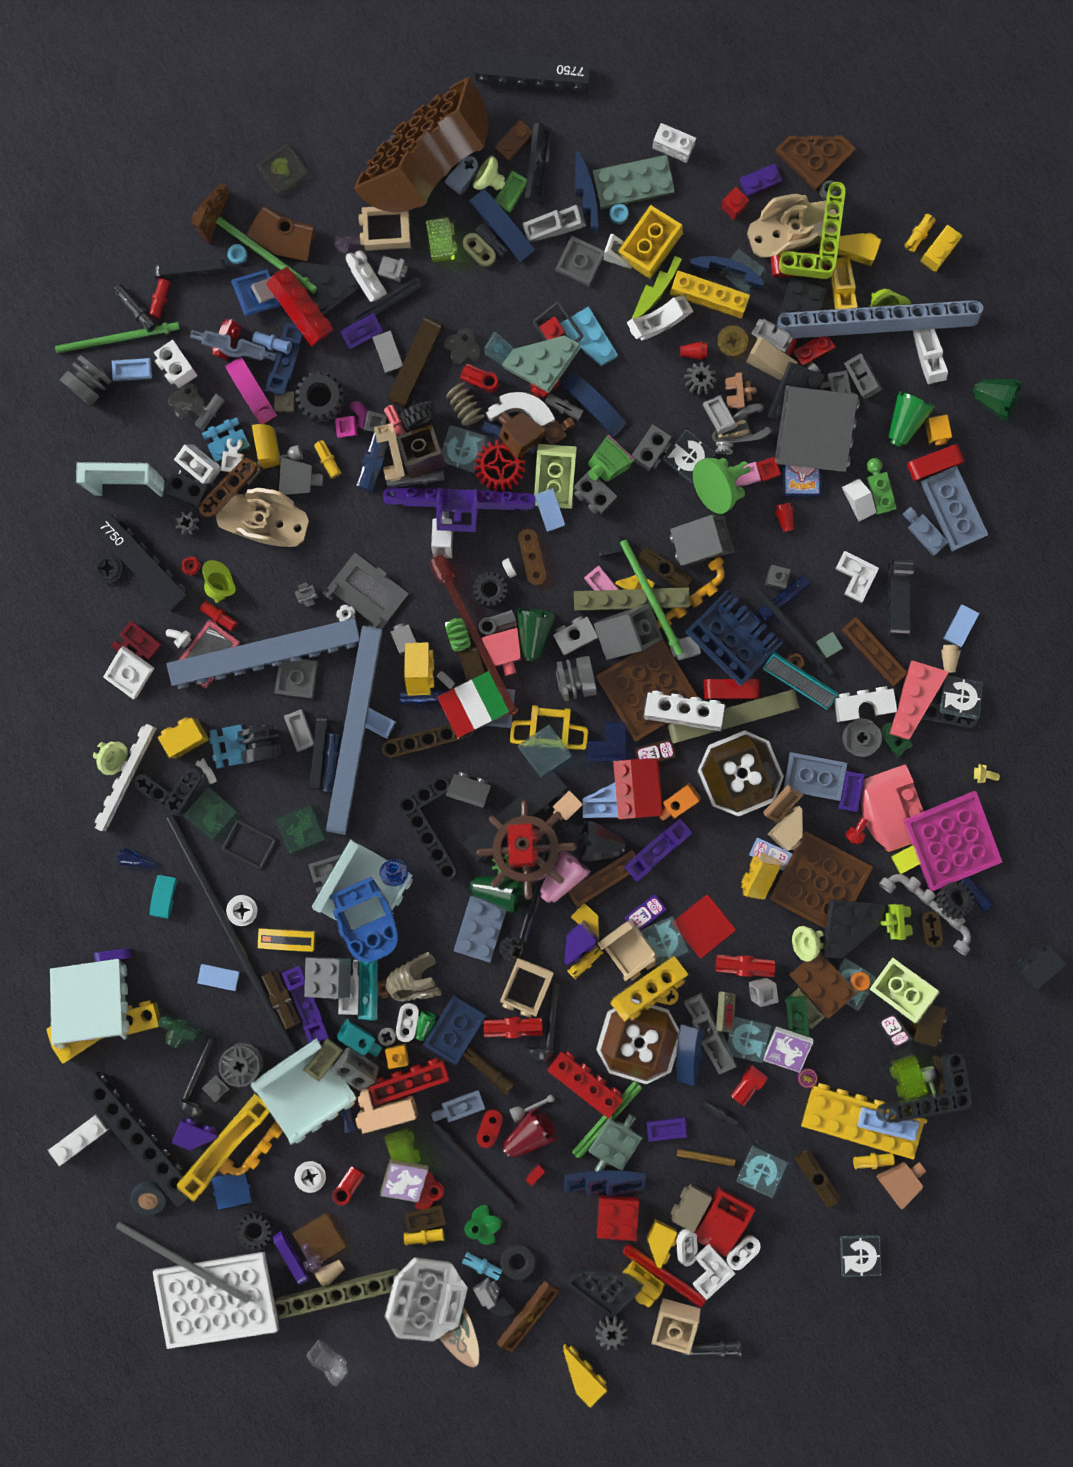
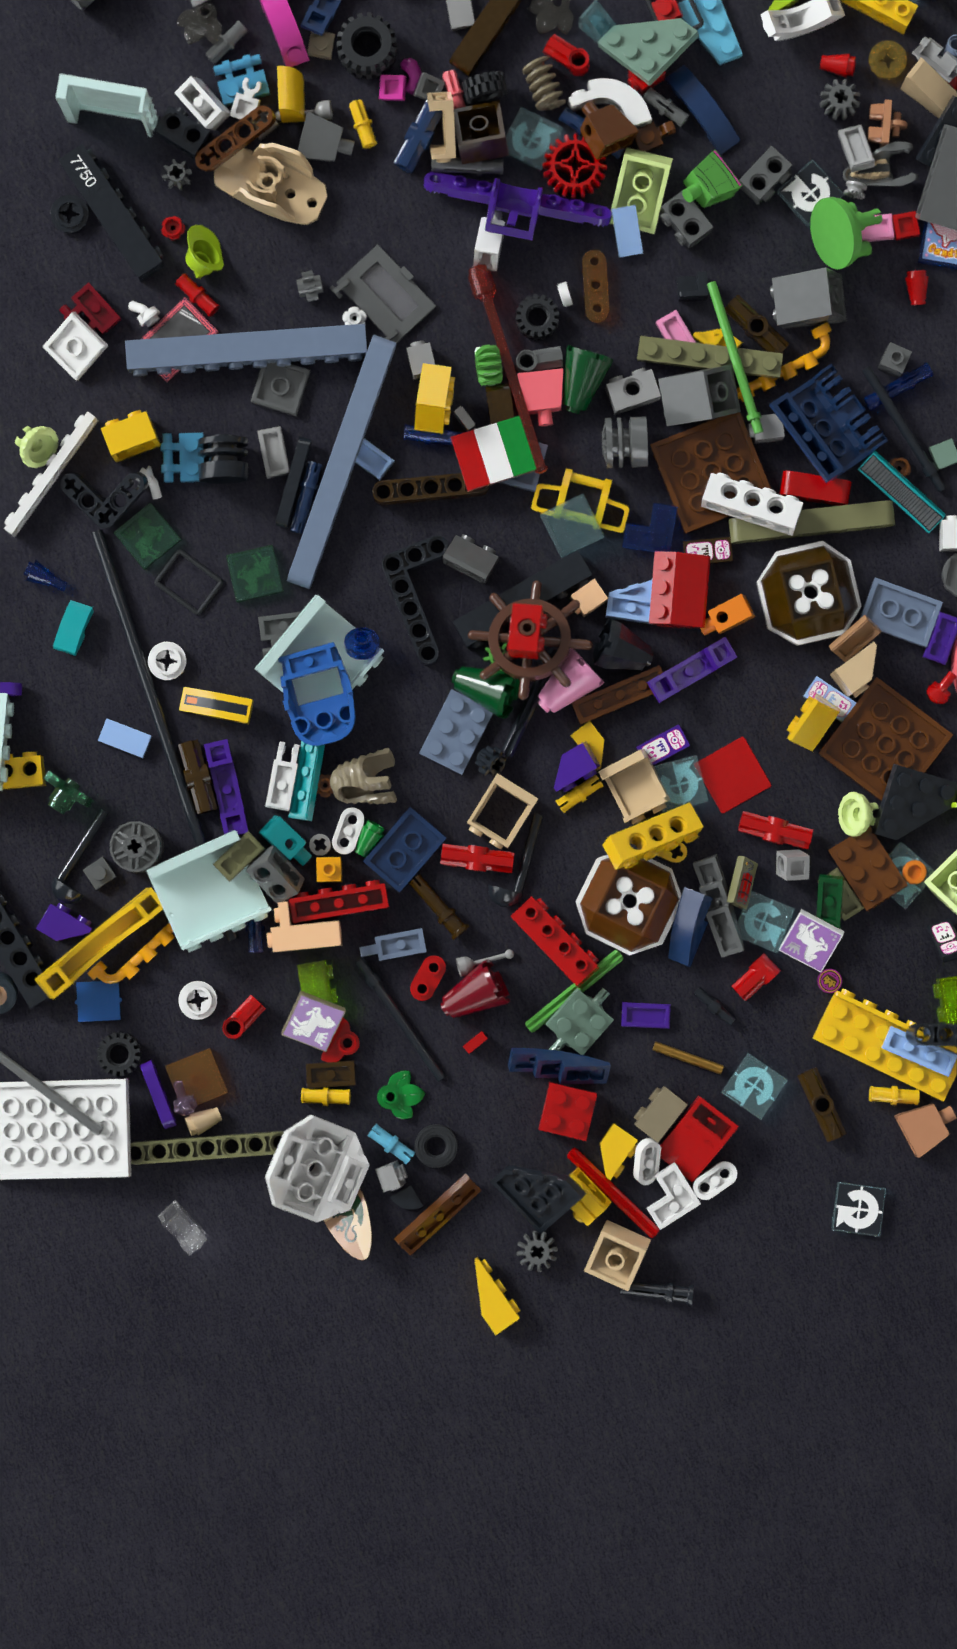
camera: 10 degrees right, 0 degrees up
brick [305,957,351,999] -> none

